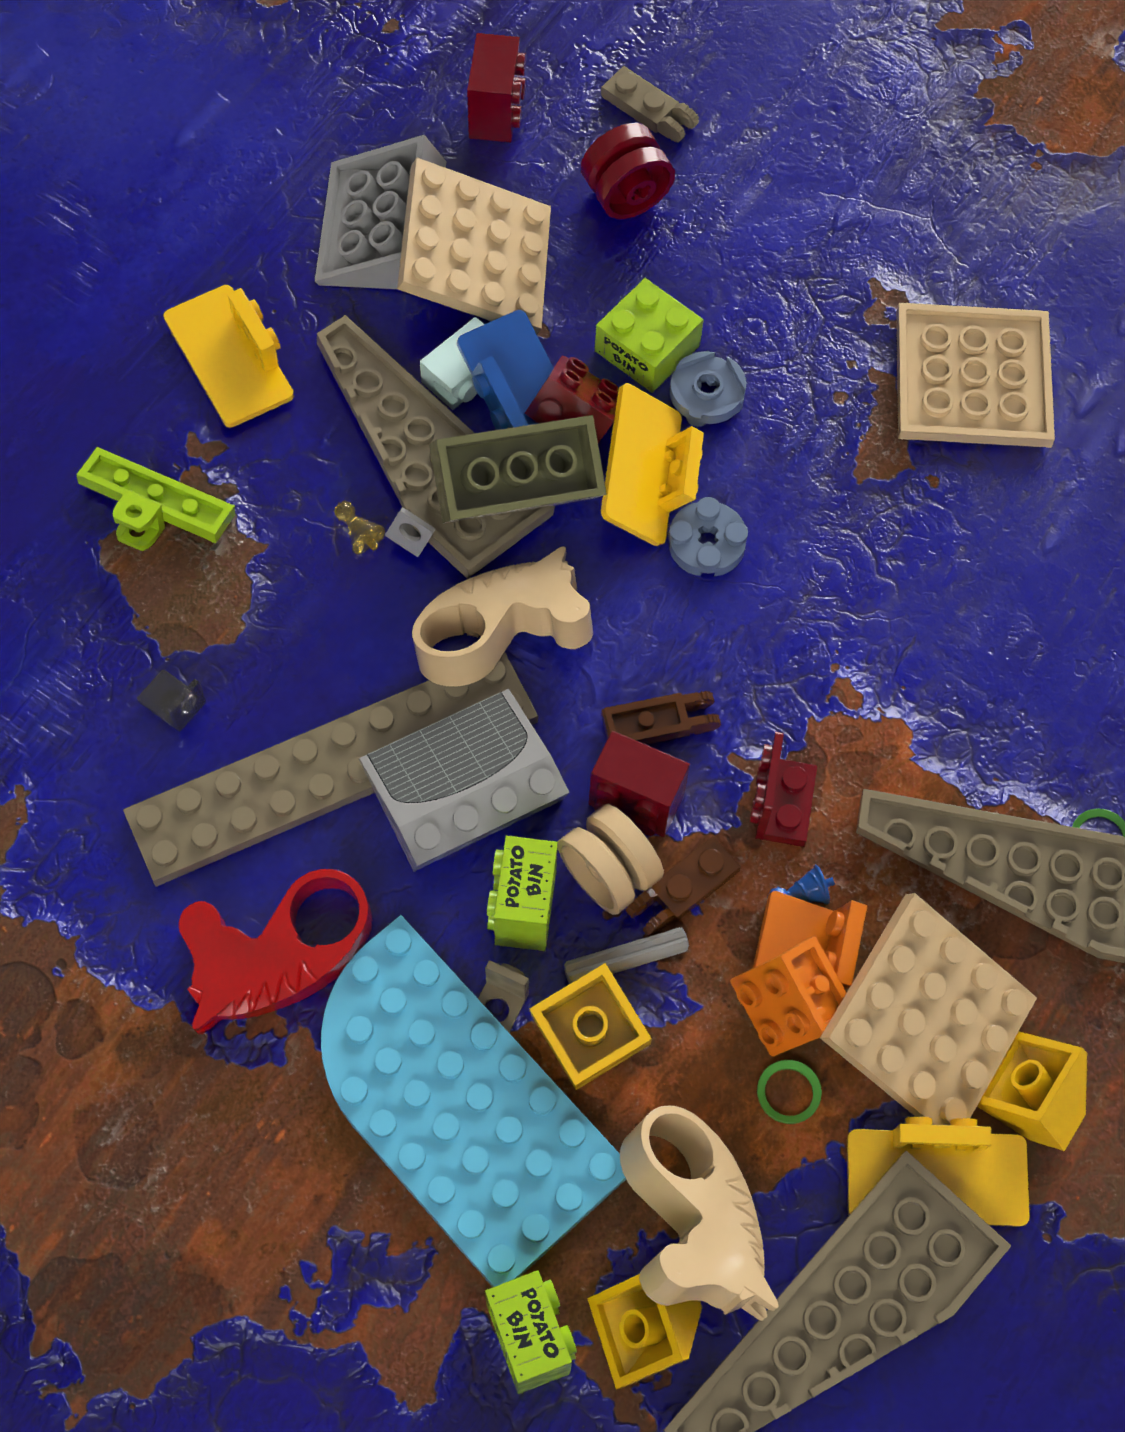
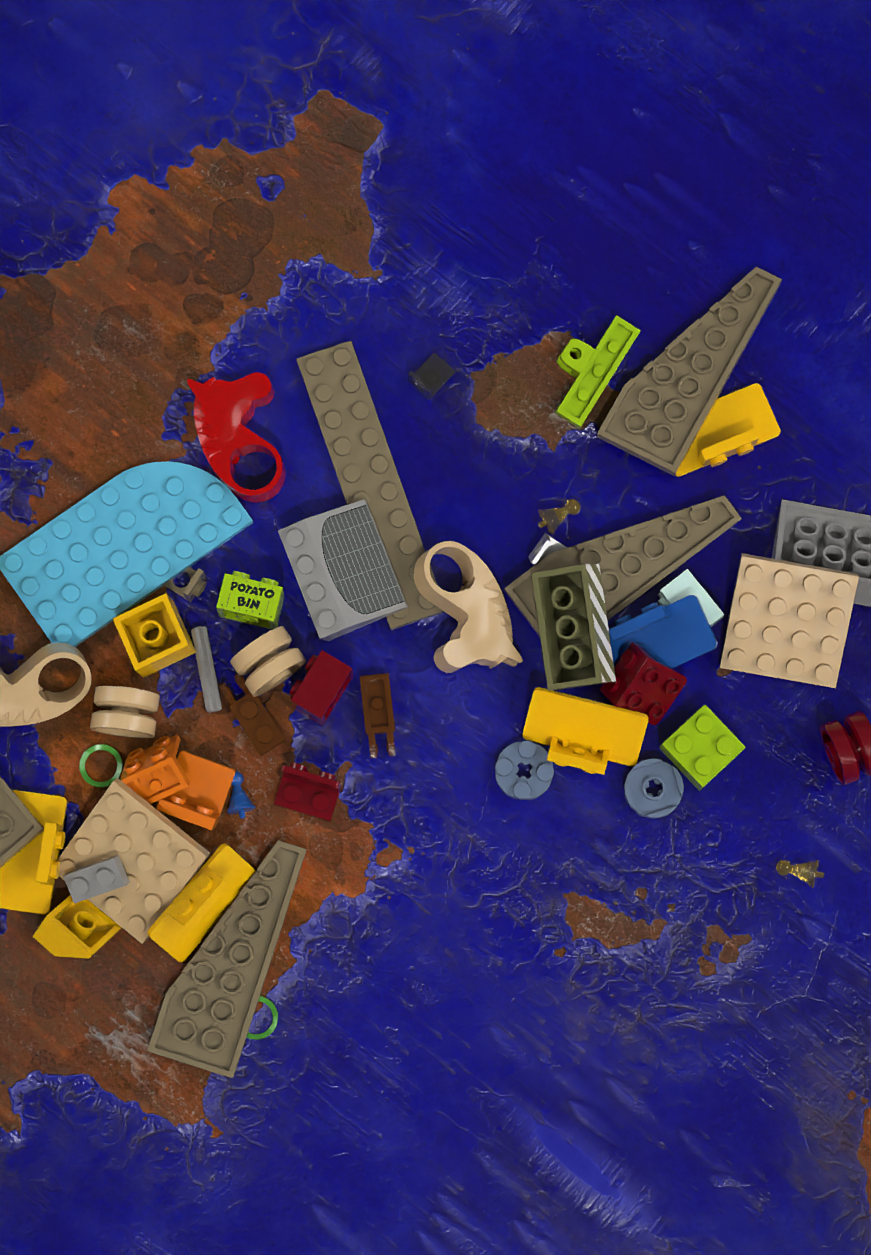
camera: 95 degrees right, 15 degrees up
tan plate [896,303,1055,448] -> none
none -> light grey plate [63,855,130,903]
none -> tan wheel [90,686,160,738]
none -> yellow bracket [147,844,256,962]
none -> dark tan wing [597,267,782,476]
none -> clear yellow piece [776,860,824,888]

